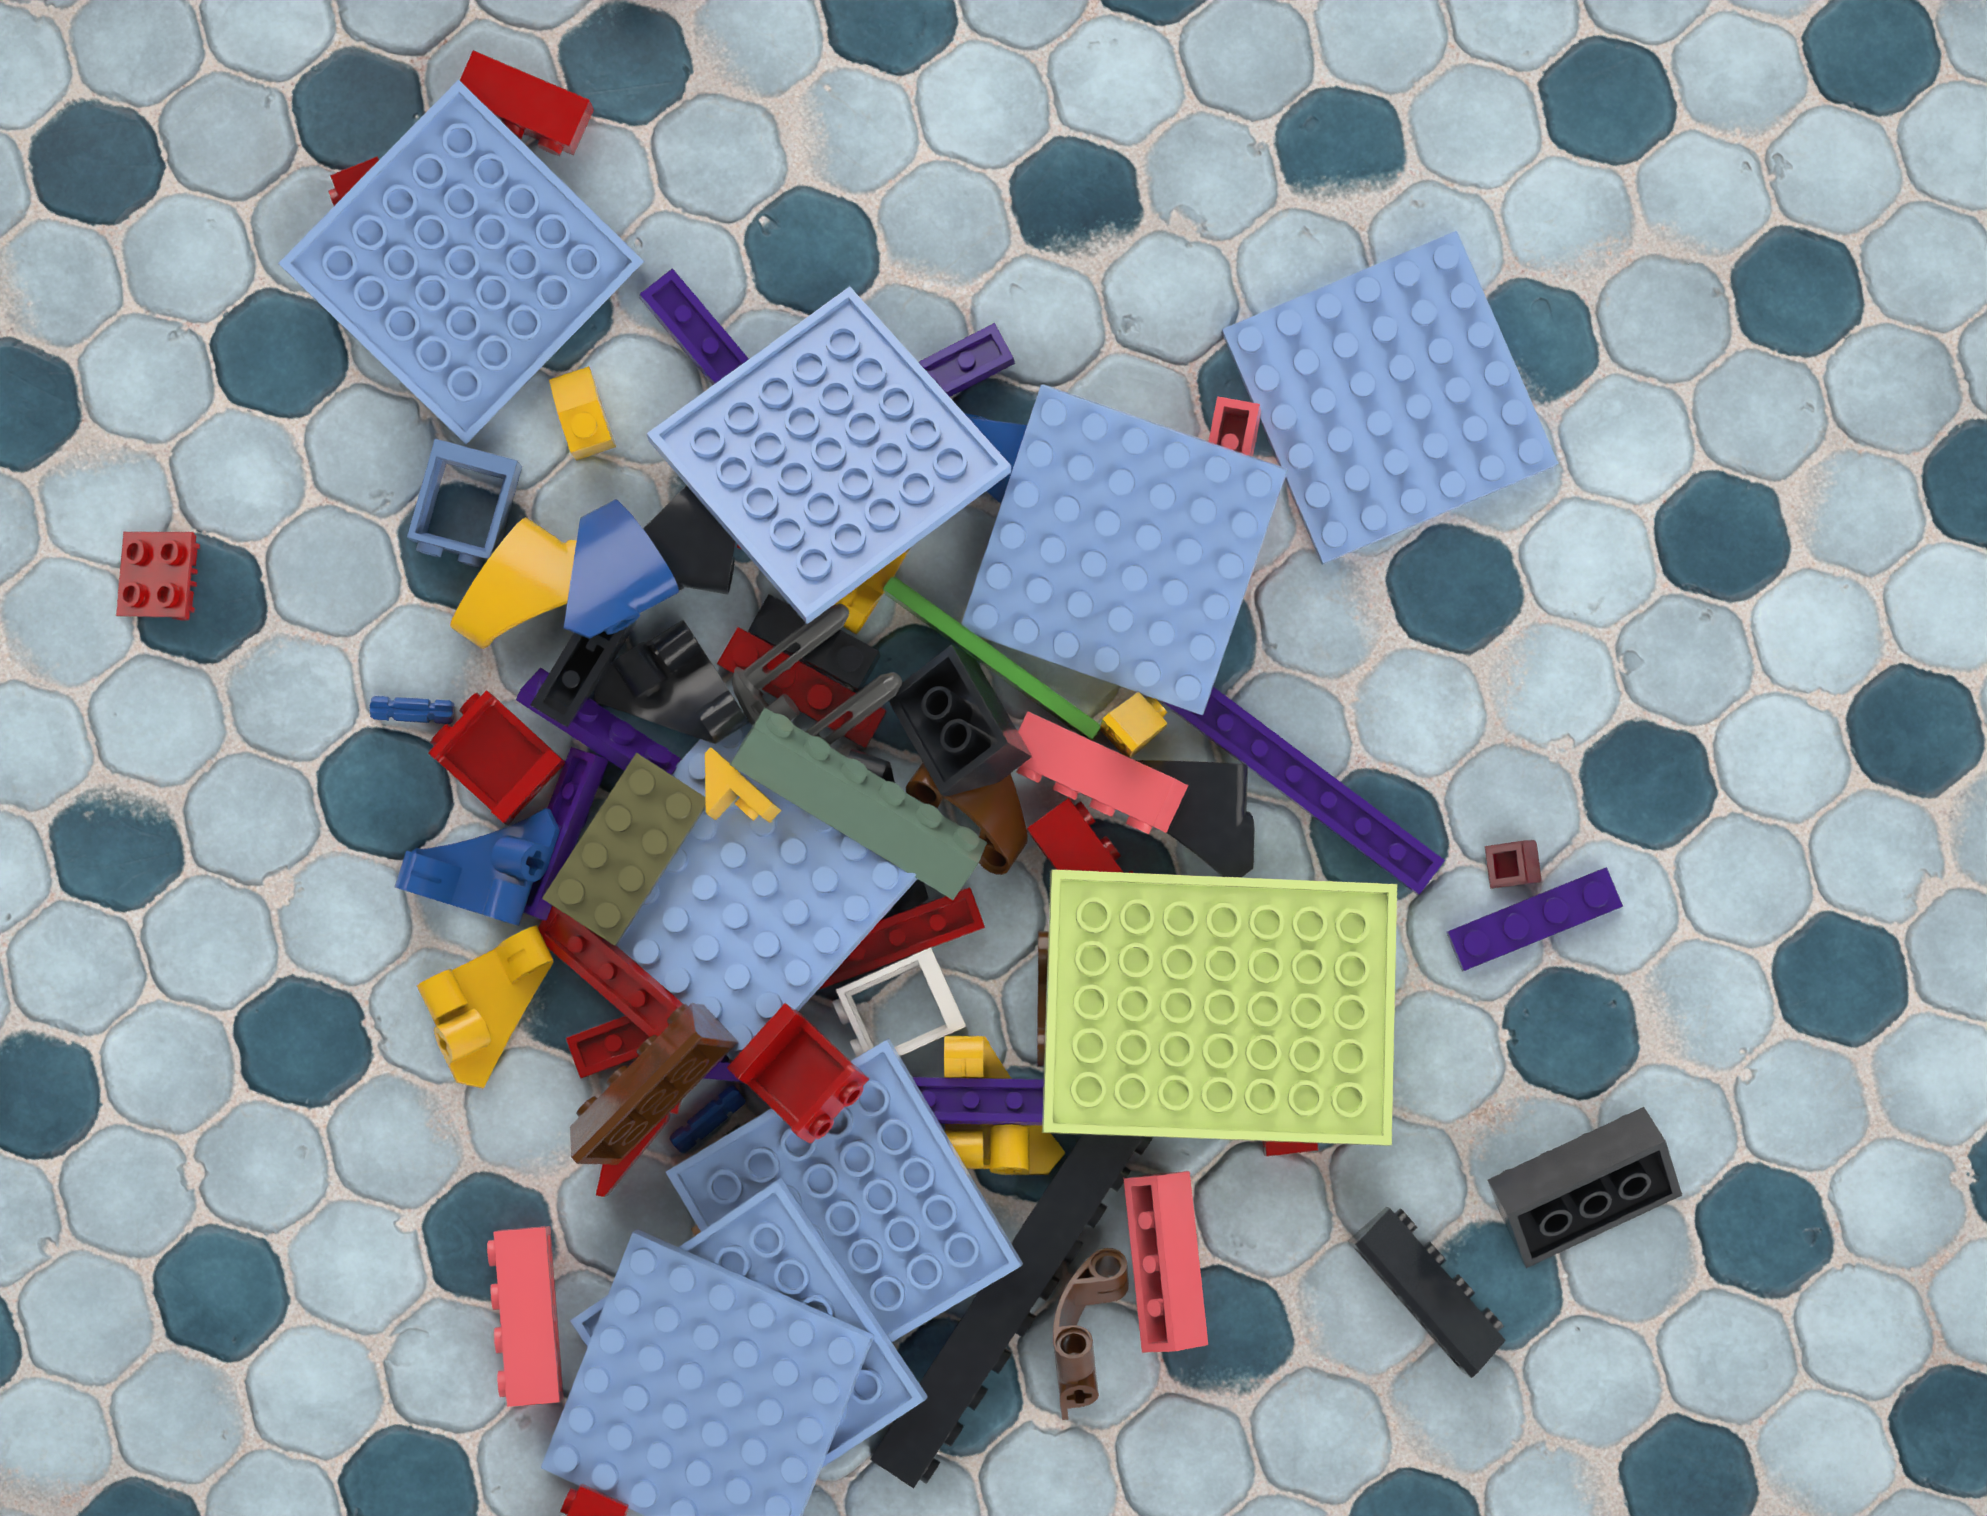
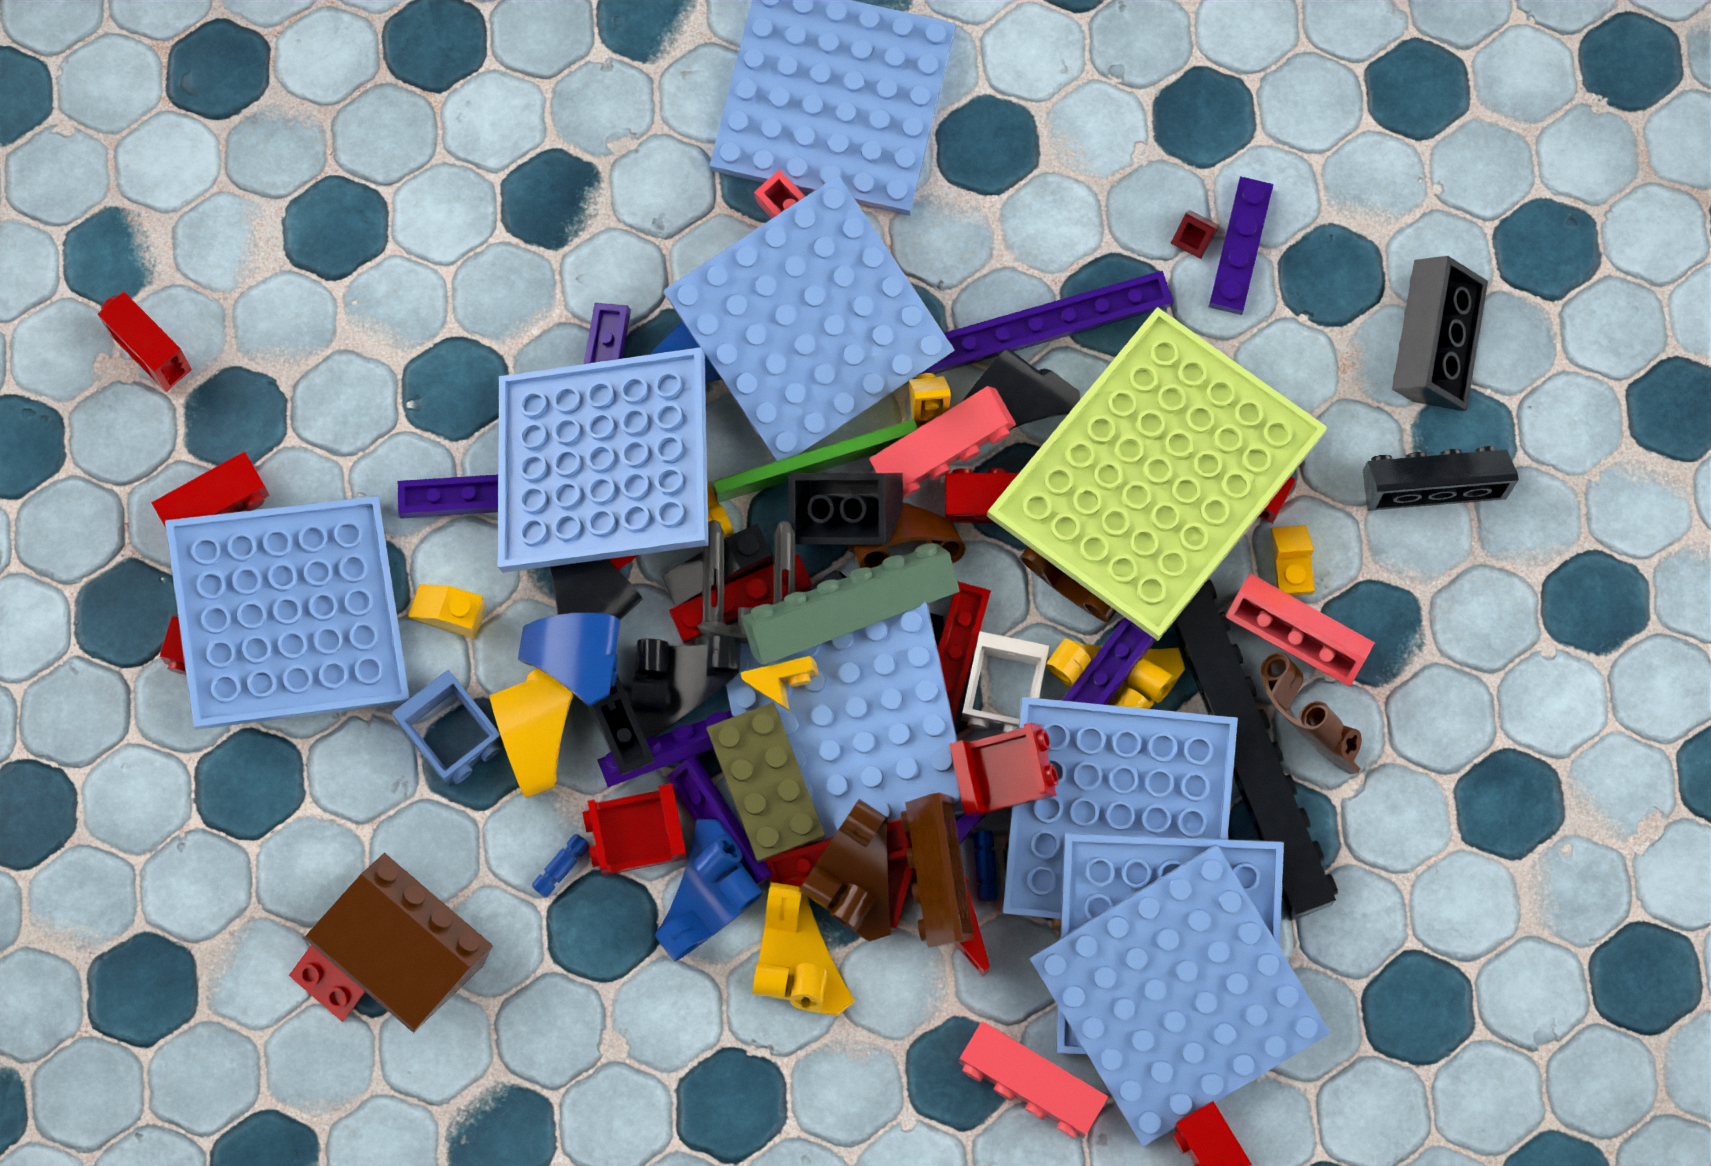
camera: 60 degrees left, 10 degrees down
none -> reddish brown slope [305,852,493,1033]
none -> reddish brown panel [799,799,891,942]
none -> yellow slope [1270,525,1315,596]

